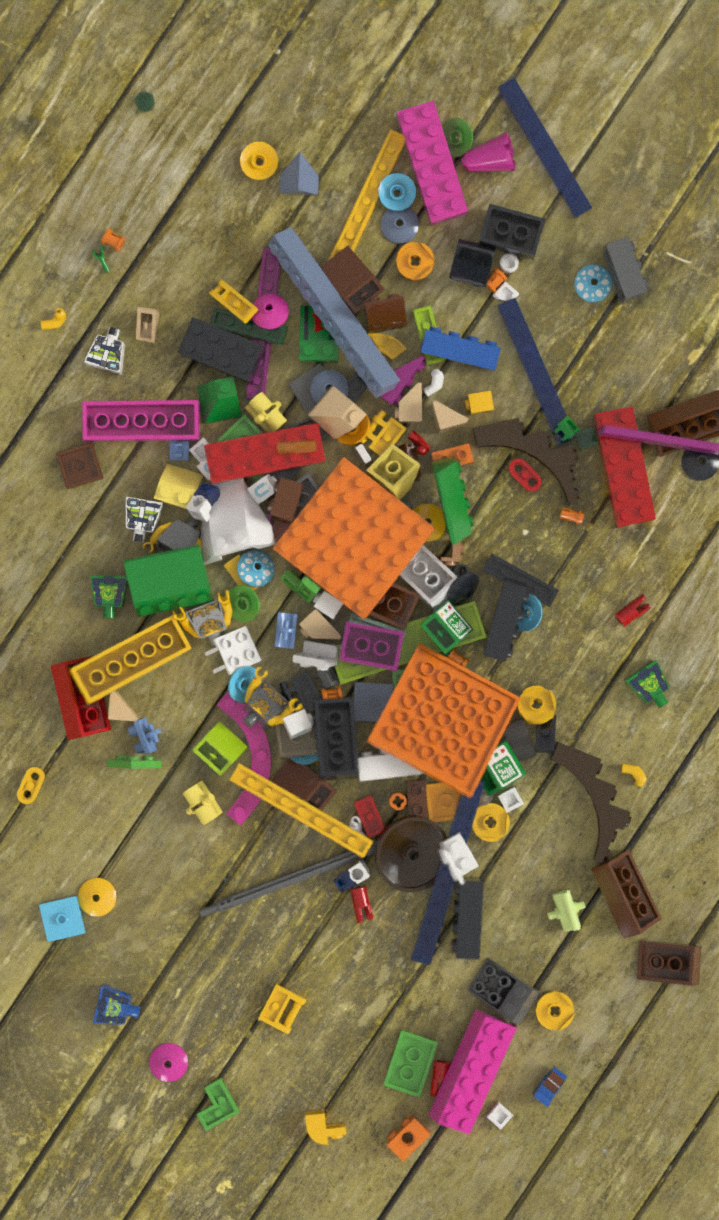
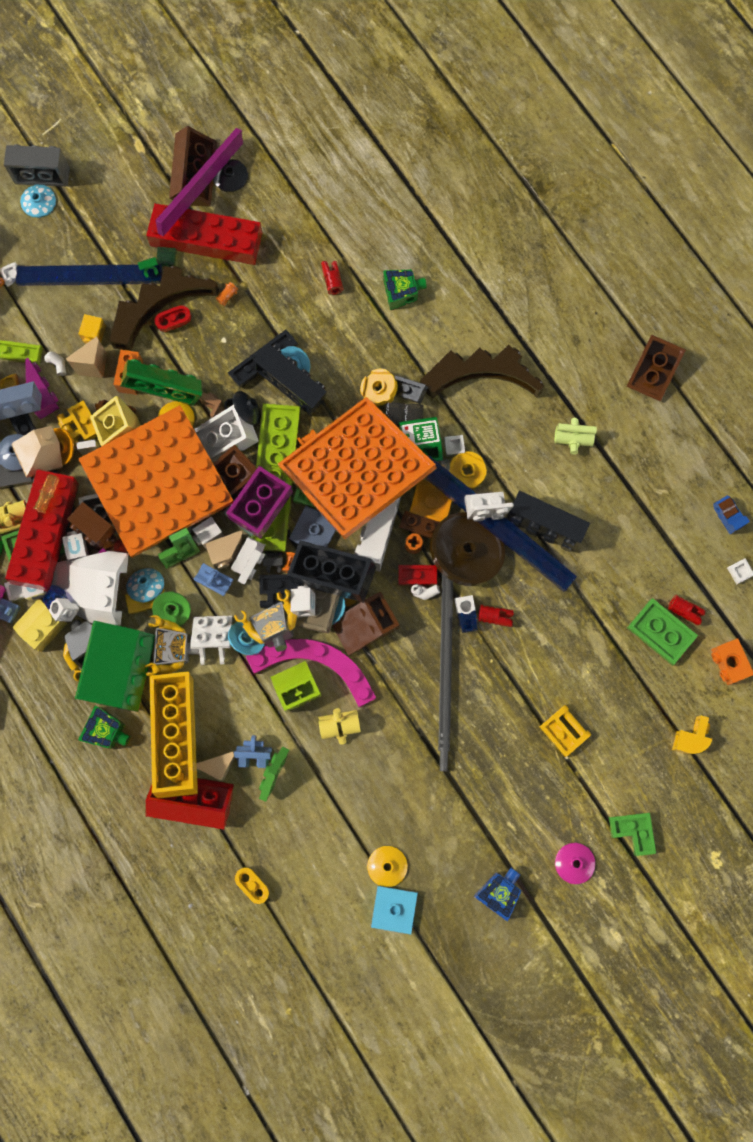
camera: 70 degrees left, 10 degrees down
torso [126,497,164,543] -> none
yellow tile [229,763,373,858] -> none
tan slope [395,383,422,423] -> none
red arm [407,430,430,456] -> none
blue brick [419,326,501,371] -> none
green slope [419,600,473,654] -> none
dark pink brick [428,1009,517,1134] -> none
dark grey slope [468,958,540,1025] -> none
yellow plate [535,990,574,1030] -> none
reddish brown slope [591,849,662,939] -> none
yellow arm [621,764,646,786] -> none

